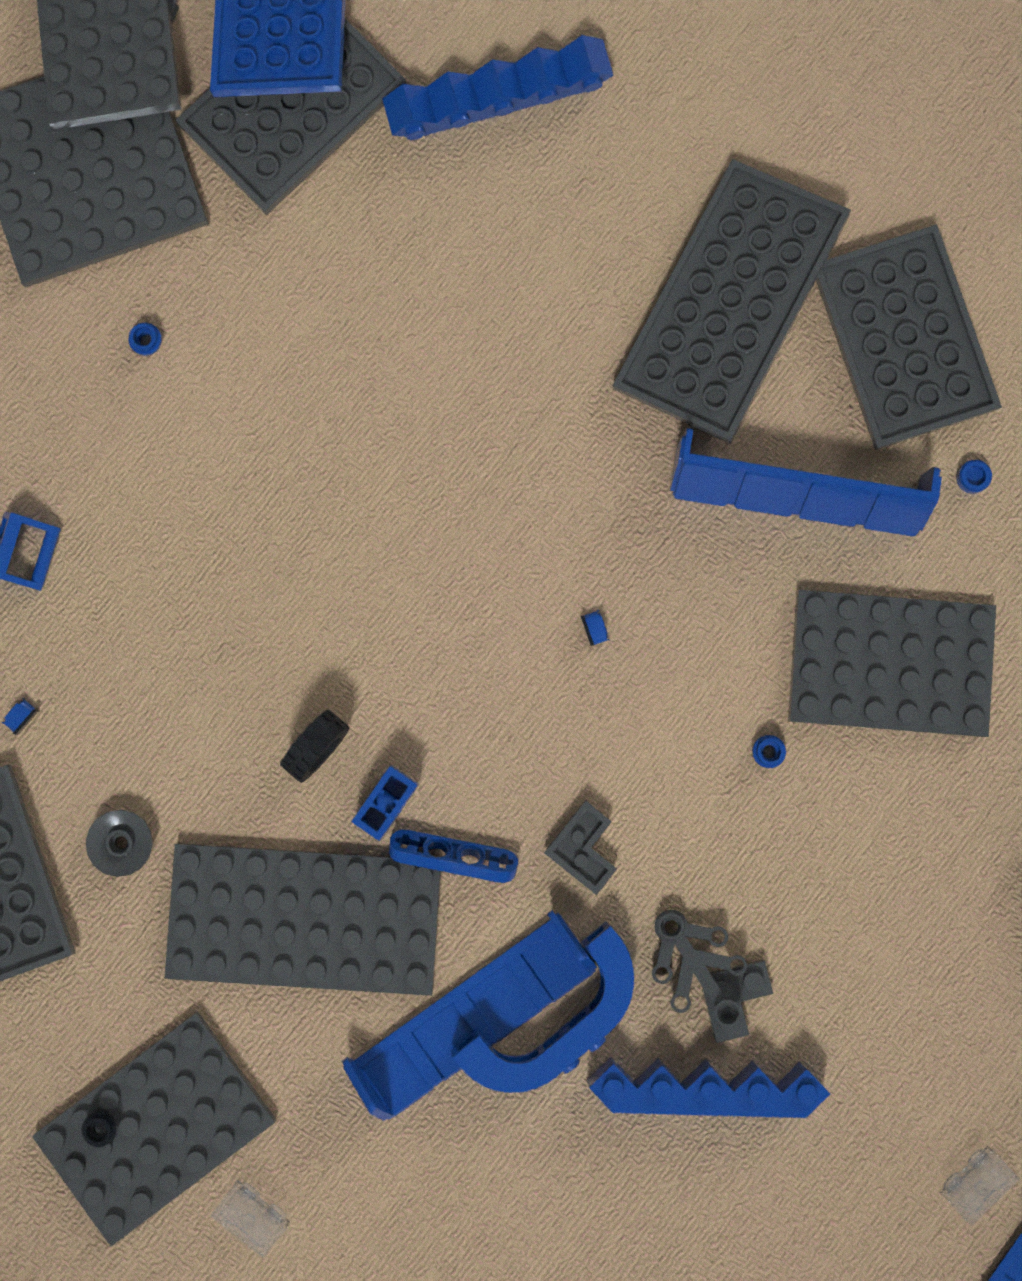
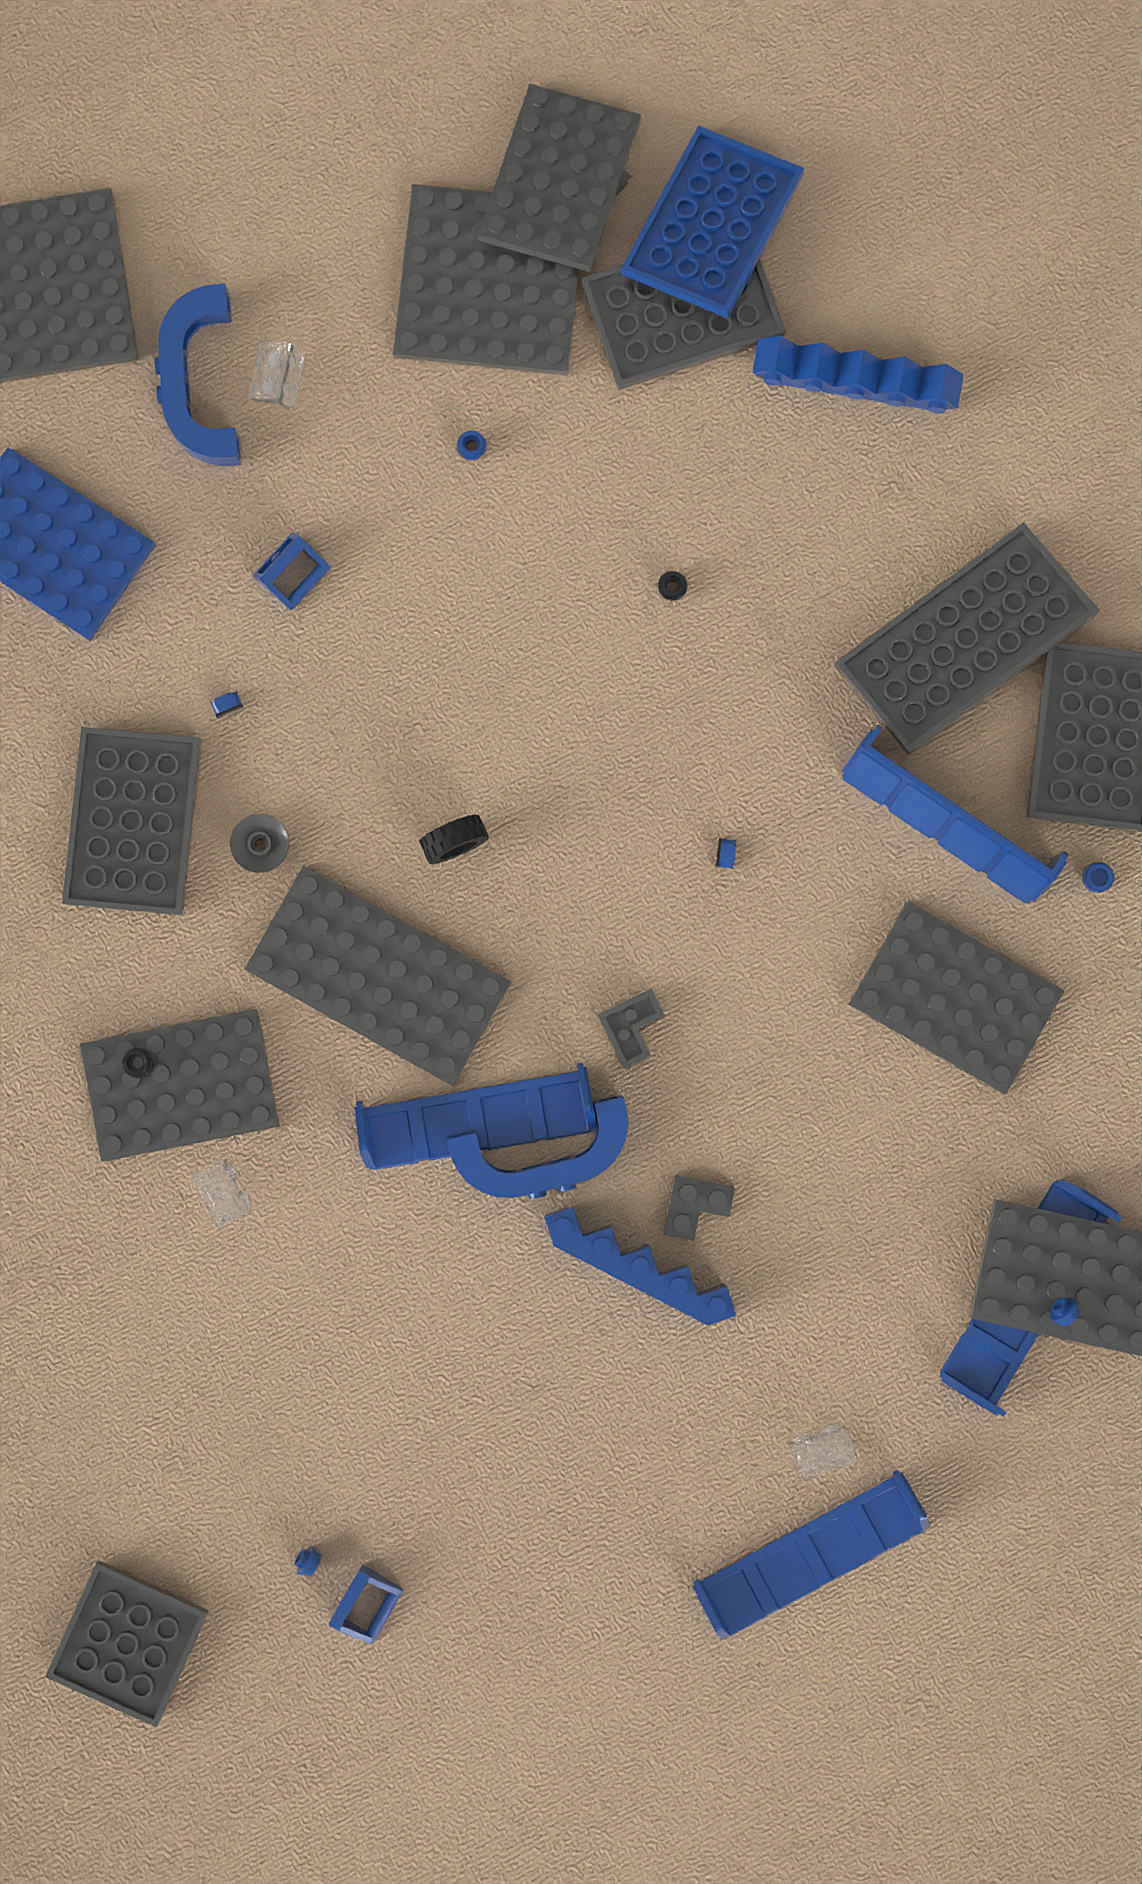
camera: 30 degrees right, 0 degrees up
blue brick [351,766,420,841] -> none
blue beam [389,830,518,883] -> none
dark grey plant [652,910,748,1027] -> none
blue plate [752,735,786,768] -> none
none -> black plate [658,571,687,601]

